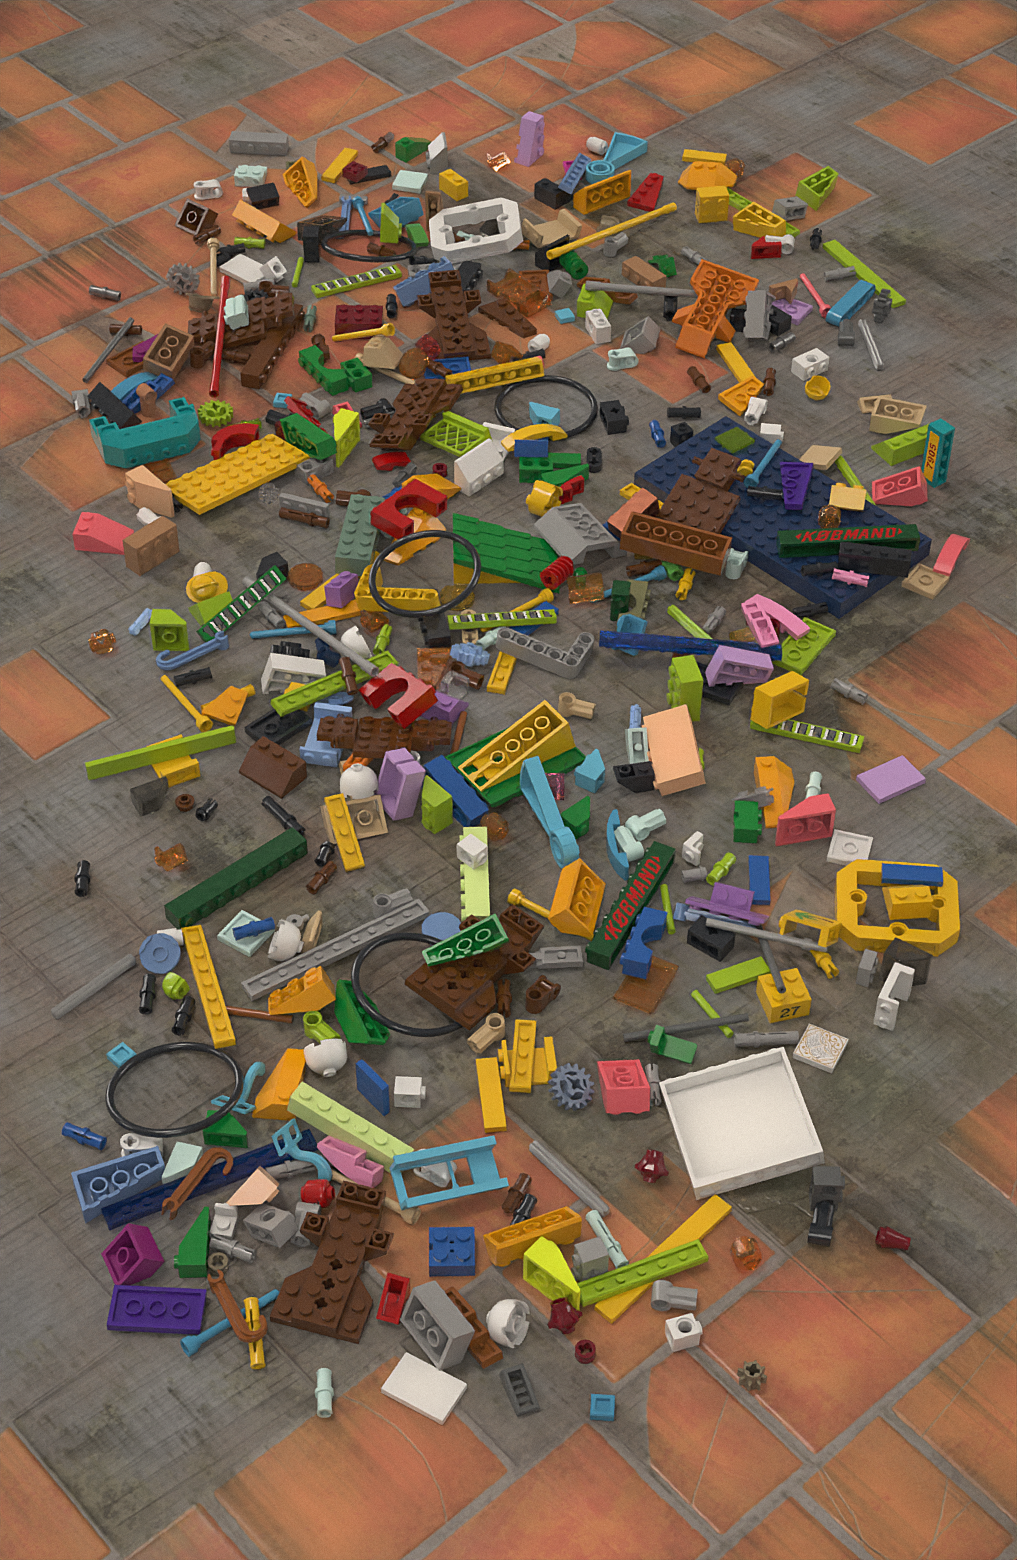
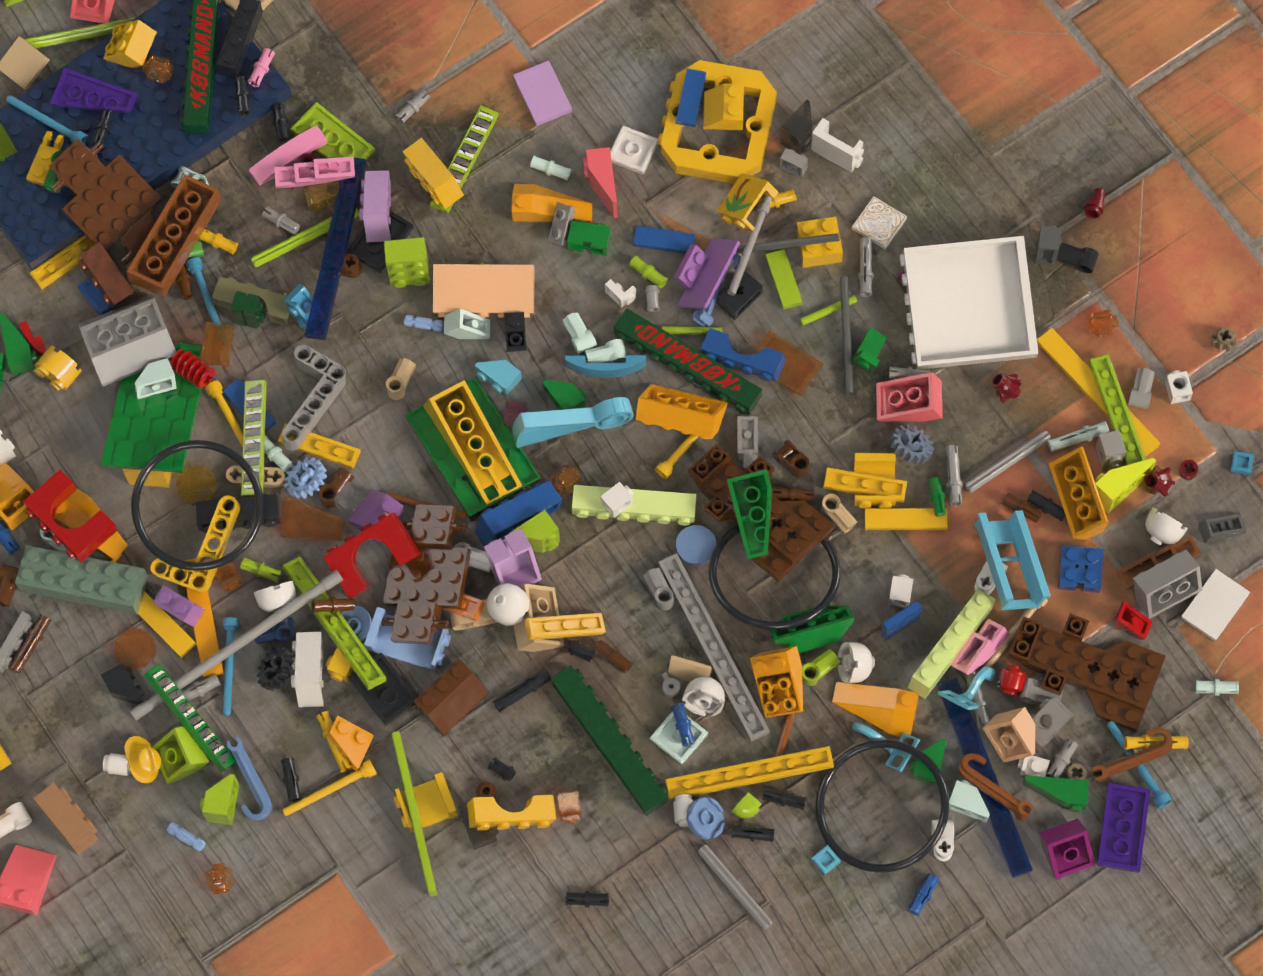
camera: 80 degrees left, 25 degrees up
medium blue wedge [71,1146,165,1223] -> none
none -> light aqua slope [135,358,177,399]
none -> yellow arch [467,795,556,831]
none -> green axle [927,477,946,517]
none -> light grey pin [945,445,963,507]

